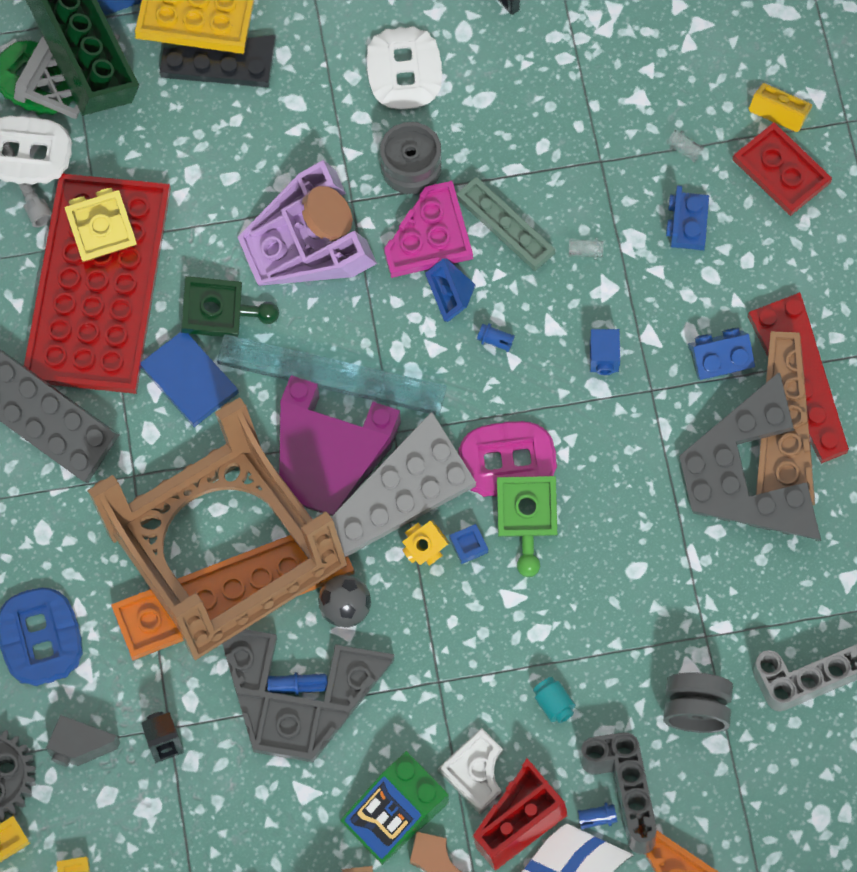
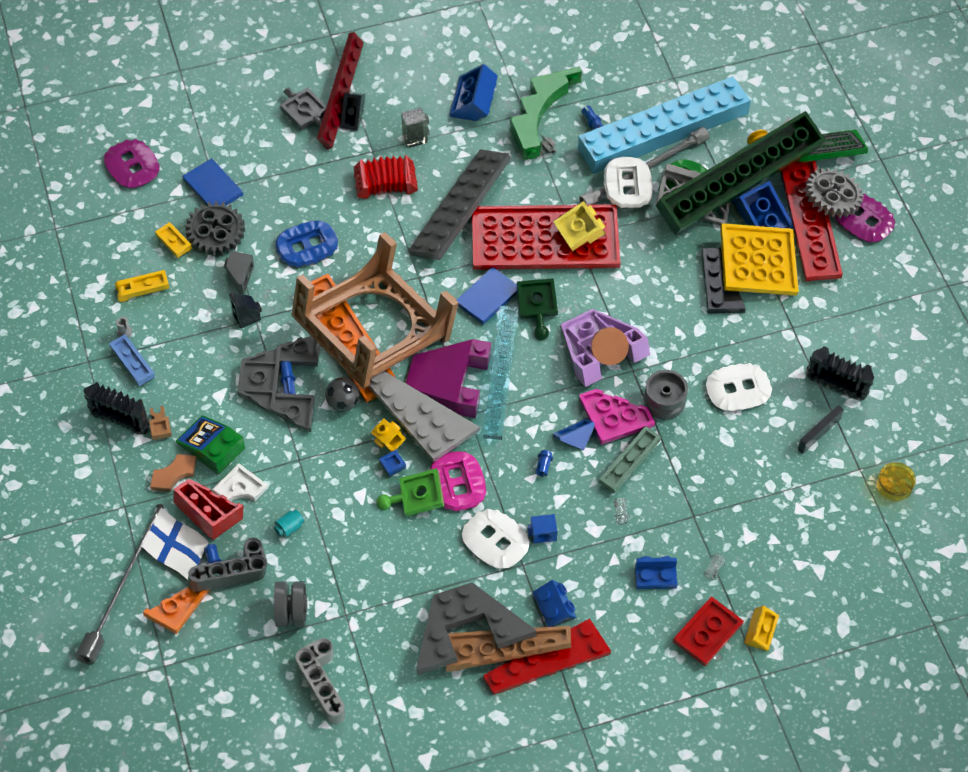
camera: 80 degrees right, 10 degrees down
none -> white piece [462,509,530,569]

